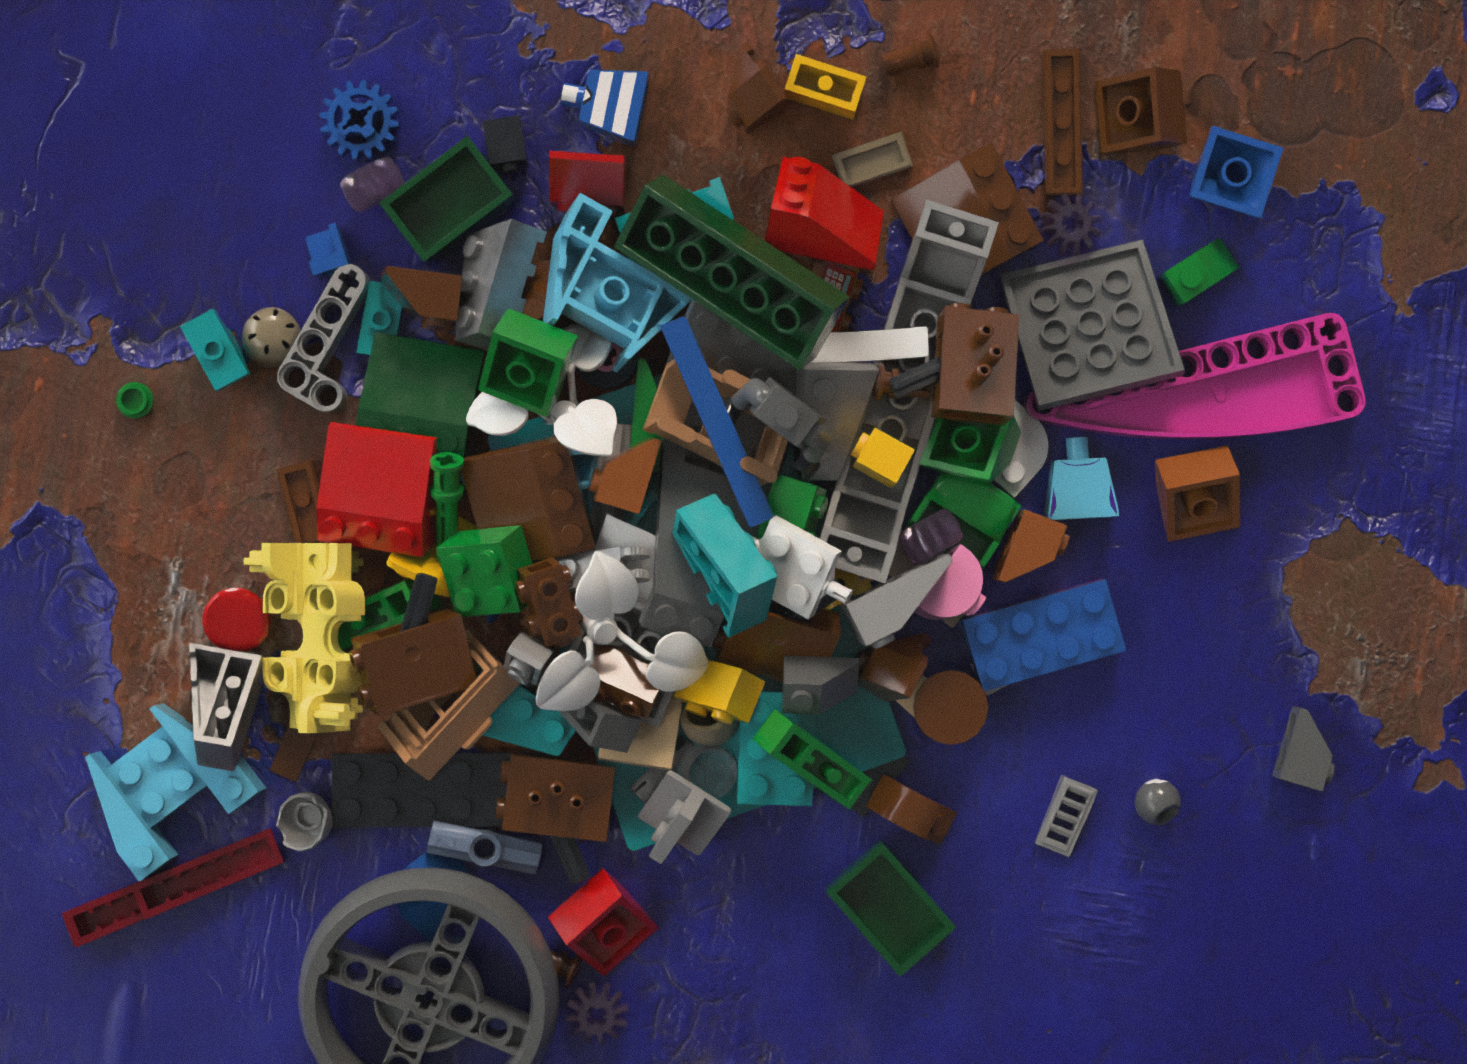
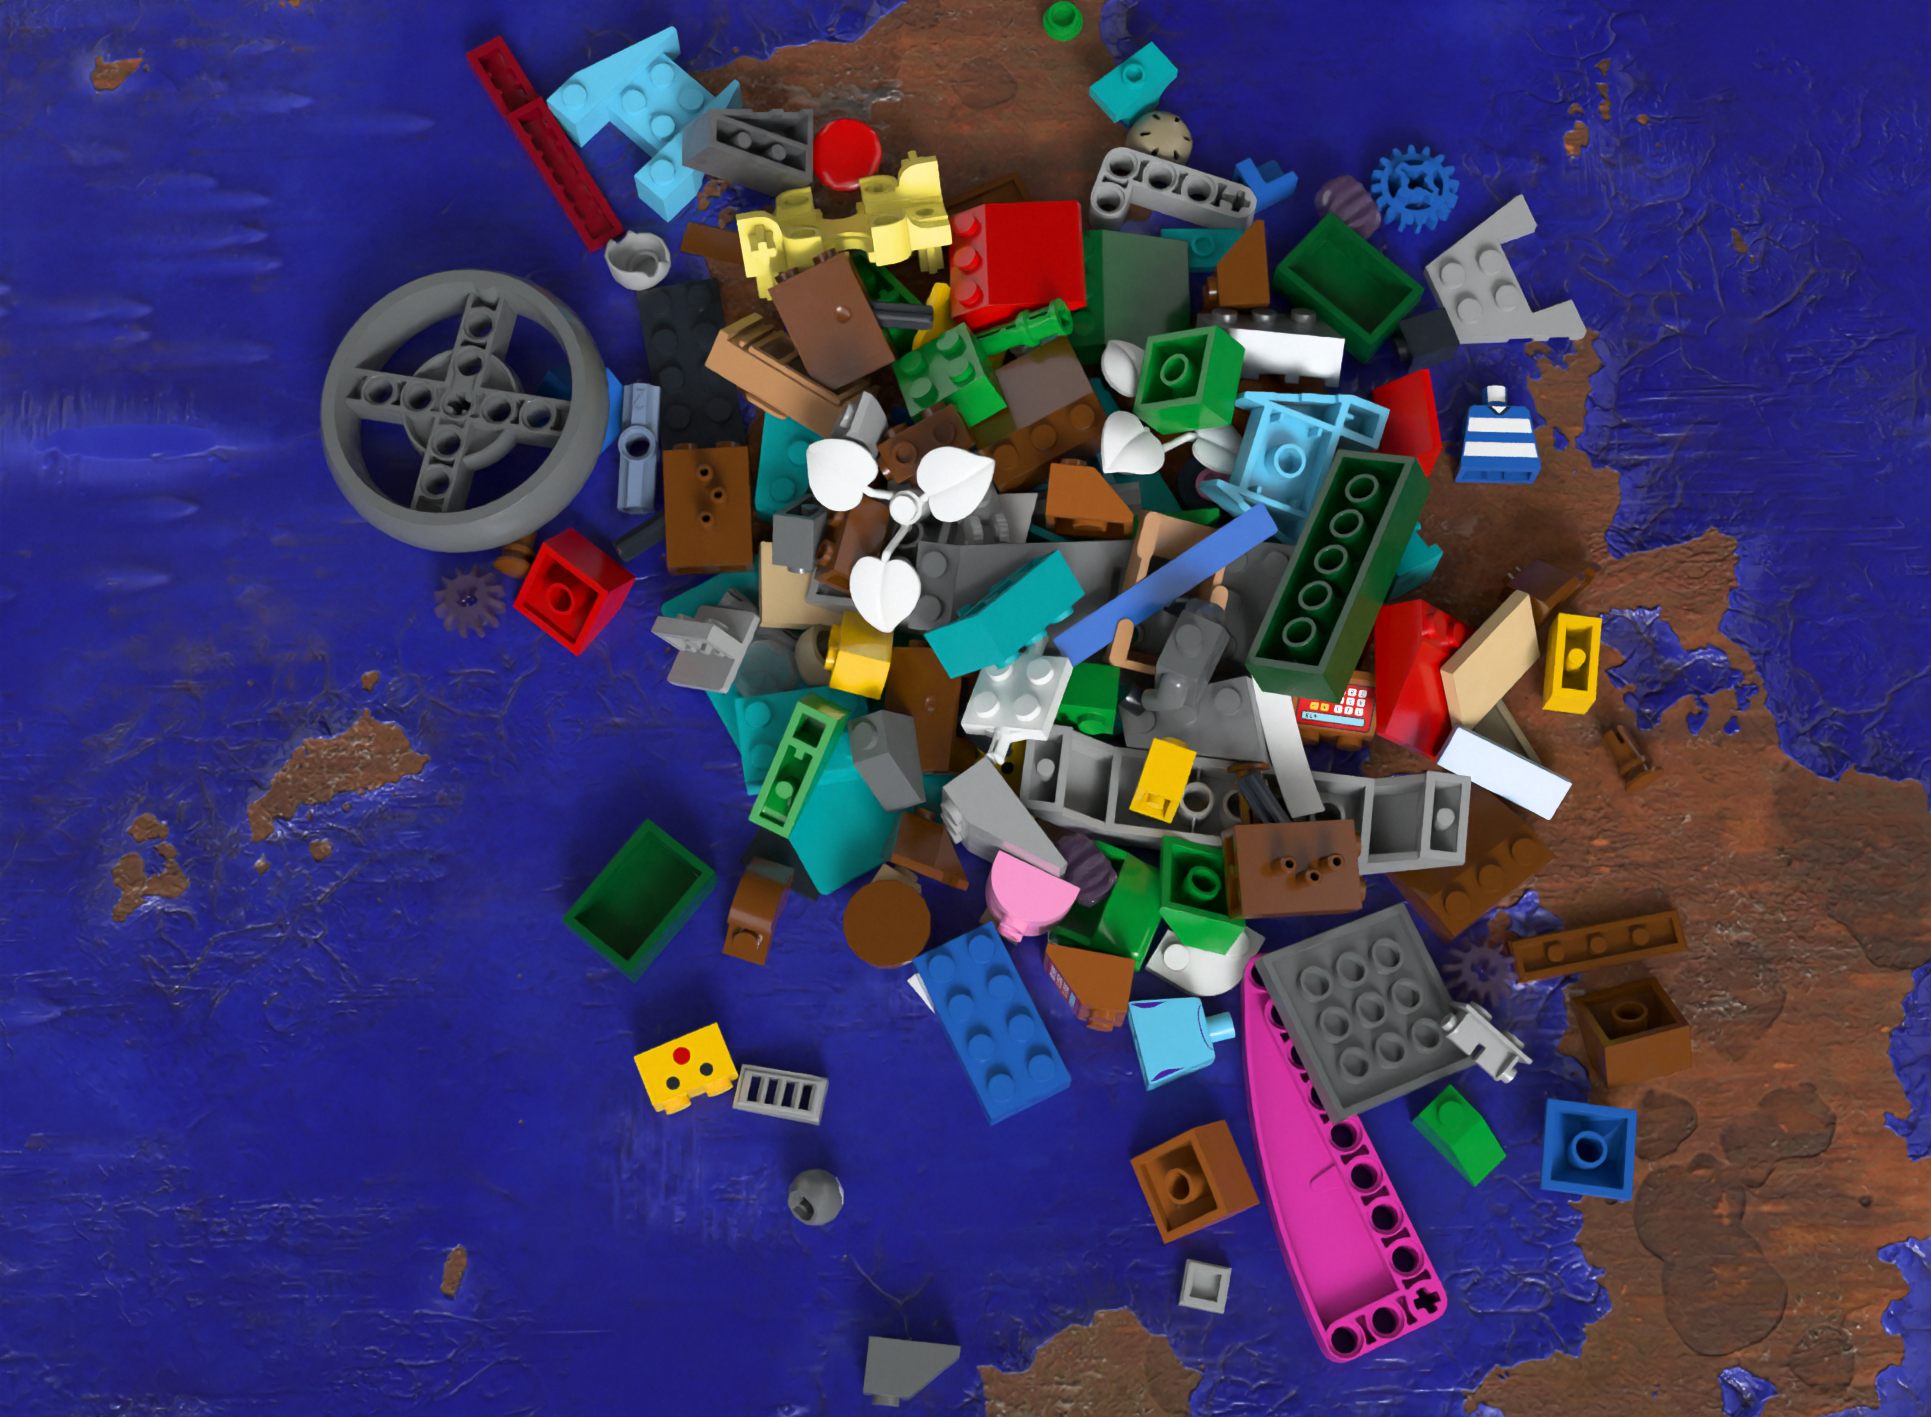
camera: 75 degrees right, 15 degrees down
none -> yellow brick [634,1022,739,1114]
none -> light grey tile [1178,1259,1232,1314]
none -> light grey wing [1423,194,1587,344]
none -> tile [1435,723,1572,820]
none -> tan tile [1440,590,1540,730]
none -> light grey hinge [1440,1001,1532,1083]

